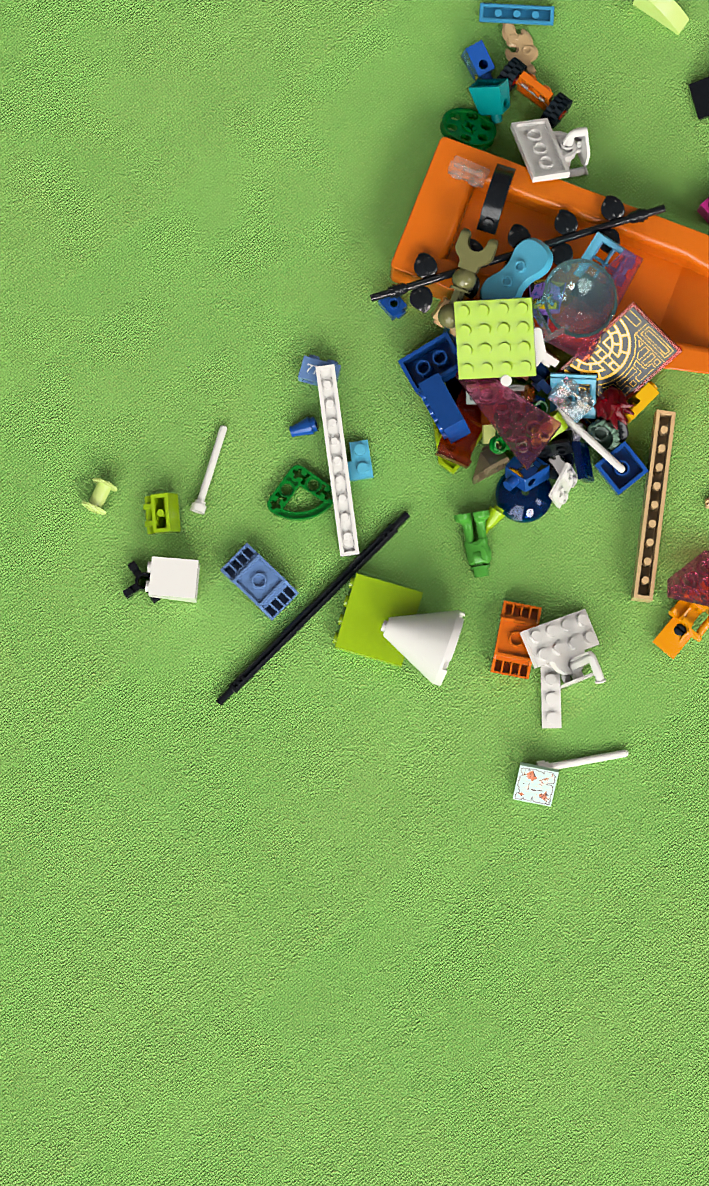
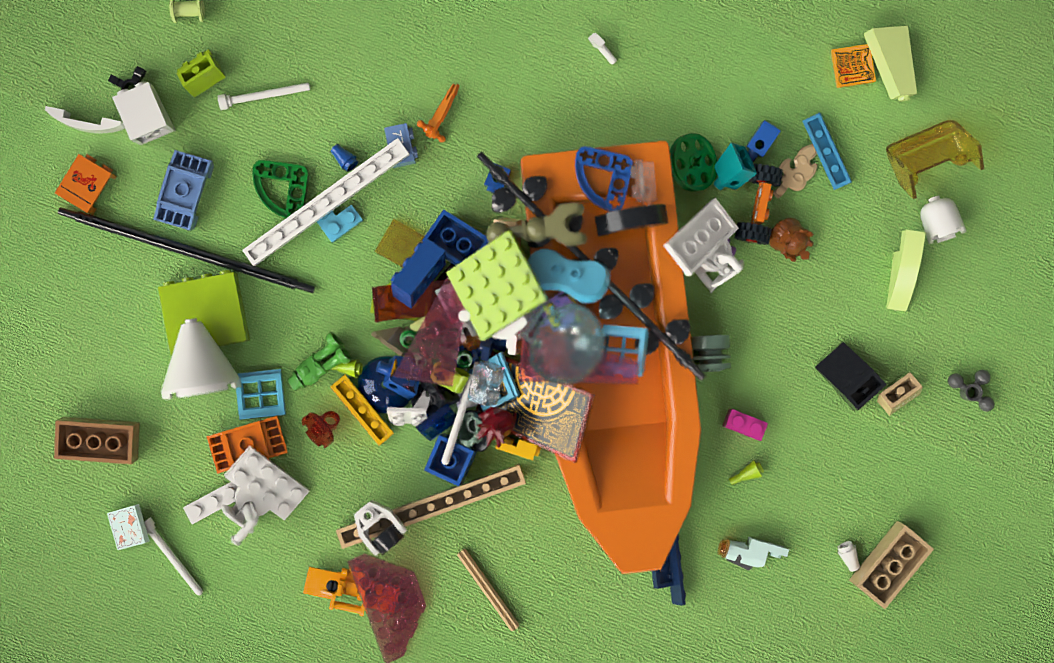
camera: 60 degrees right, 5 degrees up
none -> white slope [45,106,125,133]
none -> medium nougat brick [54,417,140,464]
none -> orange panel [55,154,117,215]
none -> medium azure piece [236,369,286,420]
none -> clear red tile [302,411,340,448]
none -> yellow slope [330,374,394,446]
none -> white piece [354,500,407,556]
none -> clear yellow tile [374,218,425,268]
none -> orange piece [417,84,460,143]
none -> blue beam [575,146,633,212]
none -> white bar [588,33,617,64]
none -> sand green wheel [691,335,731,372]
none -> dark orange hair [769,218,814,262]

